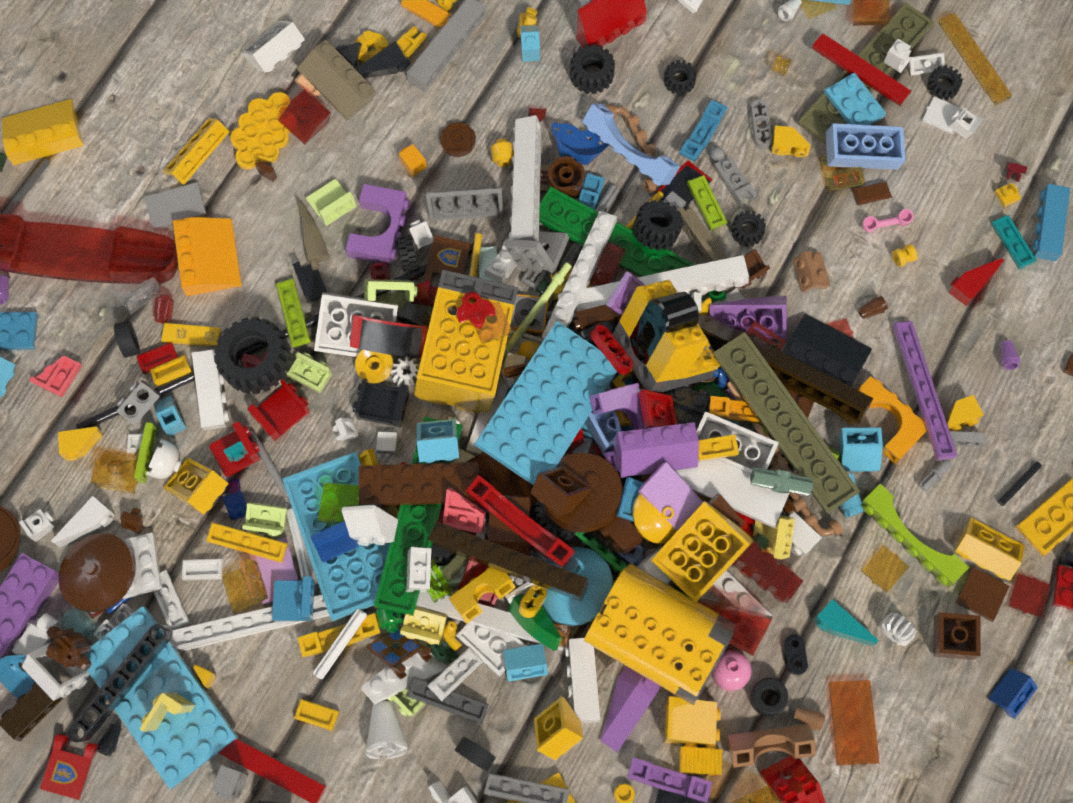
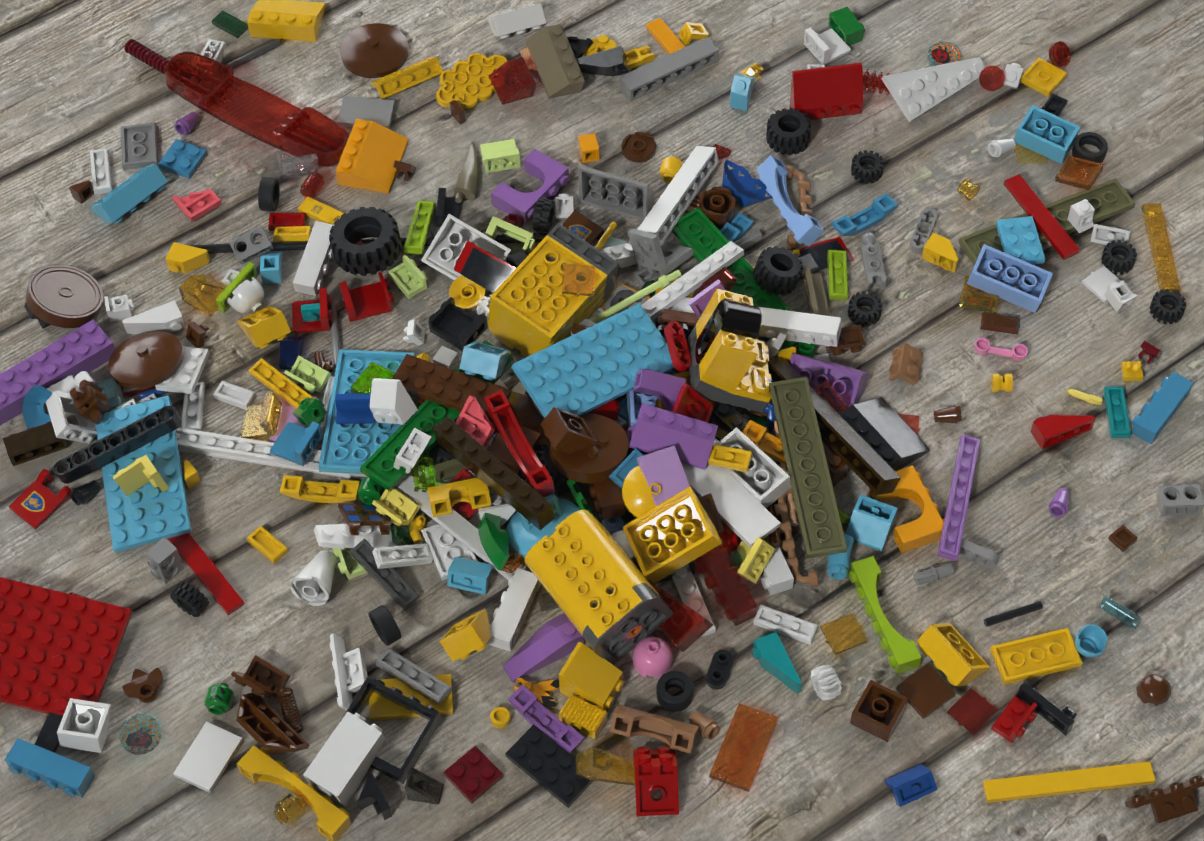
camera: 25 degrees right, 15 degrees down
white axle [313,609,367,679] -> none
red plate [456,292,496,329] -> none
yellow beam [519,585,547,618] -> none
sand green piece [750,467,813,496] -> none
yellow slope [946,394,984,432] -> none
none -> green brick [292,397,328,427]
none -> reddish brown arm [314,351,335,373]
none -> reddish brown dish [340,23,409,78]
none -> reddish brown tile [393,160,416,181]
none -> light orange piece [514,678,560,709]
none -> white tile [753,605,818,645]
none -> light yellow piece [1067,389,1102,405]
none -> black tyre [1149,289,1186,325]

